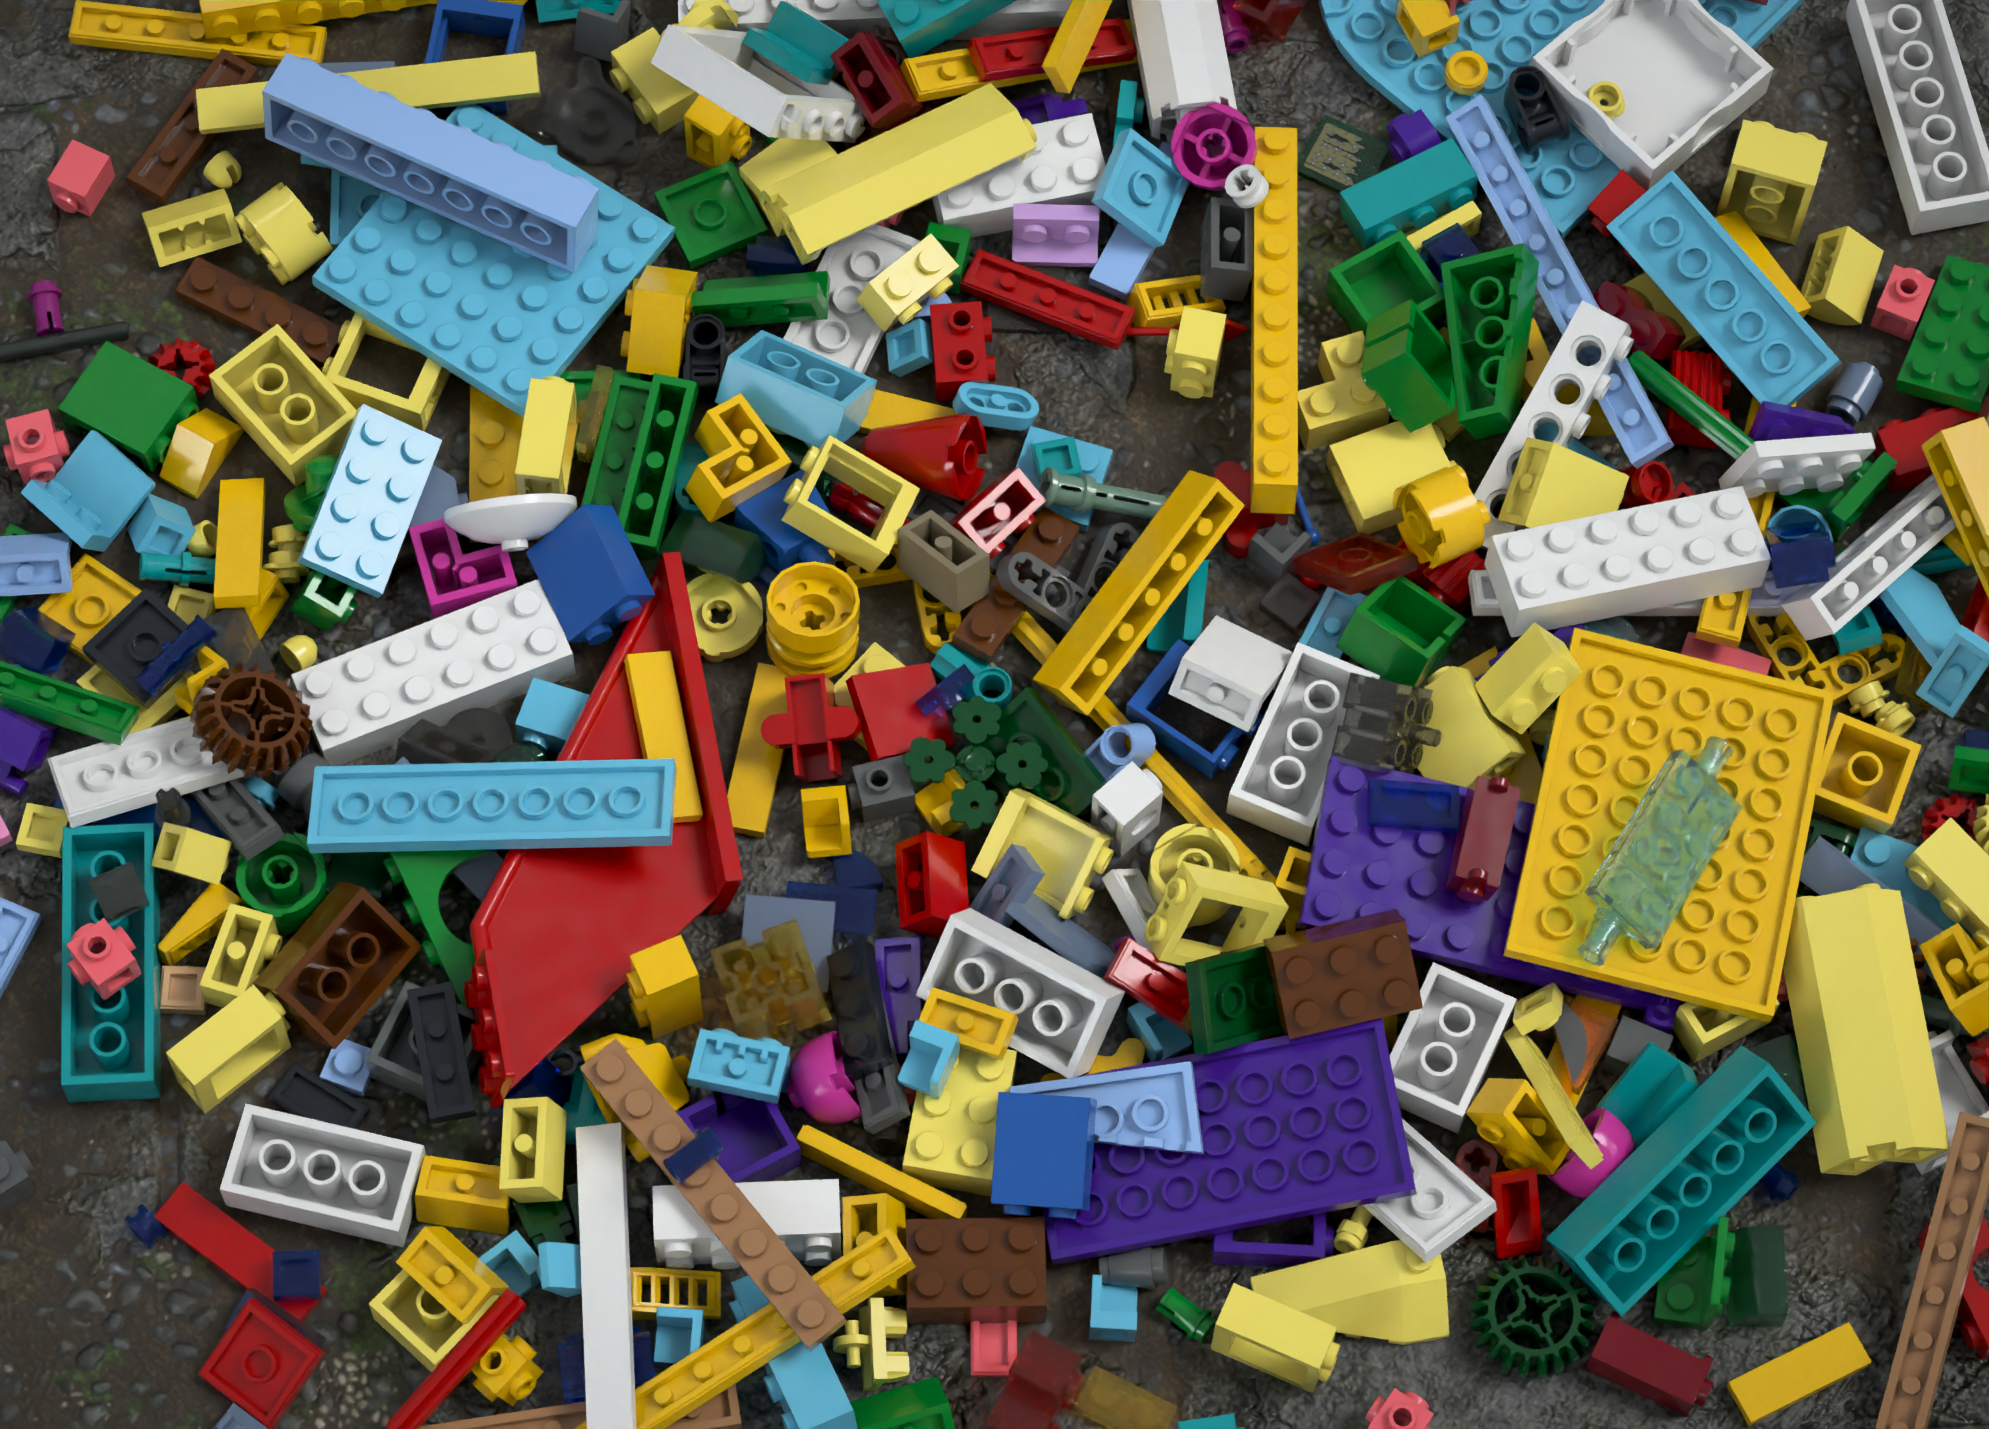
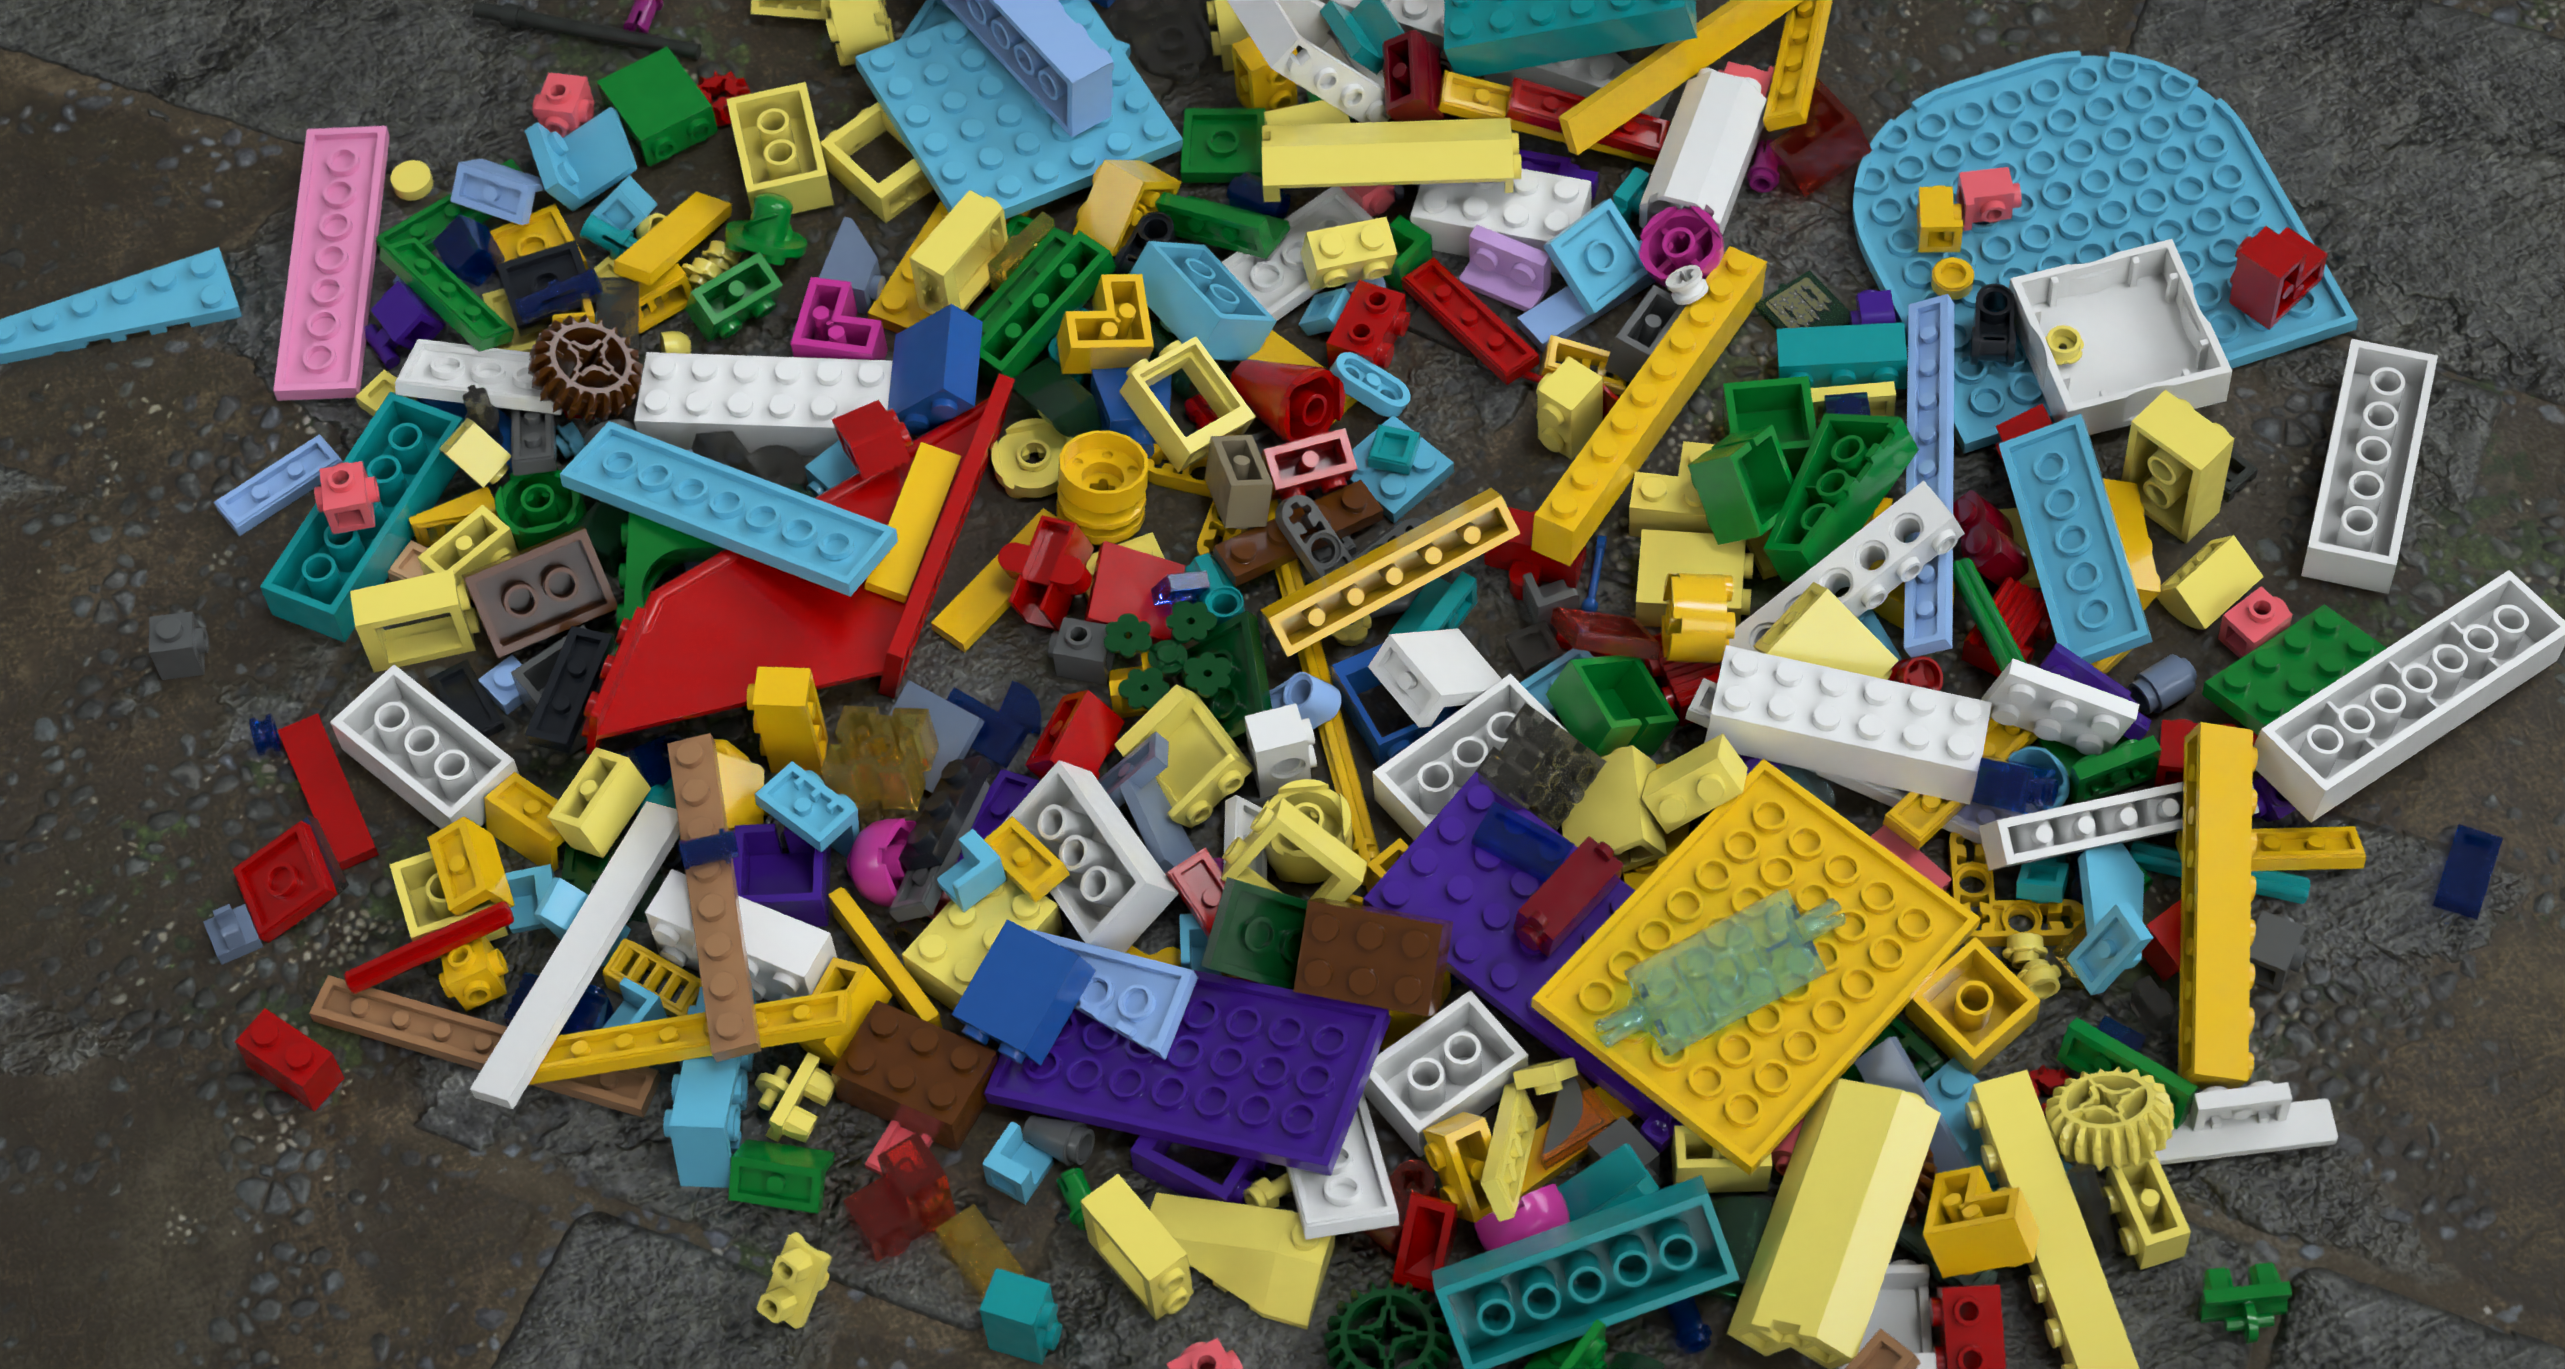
camera: 35 degrees right, 10 degrees down
clear smoke tile [89,861,150,924] -> none
yellow slope [159,408,244,500] -> none
reddish brown plate [175,256,342,369] -> none
clear blue plate [273,1249,321,1302] -> none
plate [297,403,442,598] -> none
white dish [444,493,577,552] -> none
yellow panel [800,785,852,858] -> none
sand green pin [1038,467,1170,519] -> none
none -> red brick [832,400,913,480]

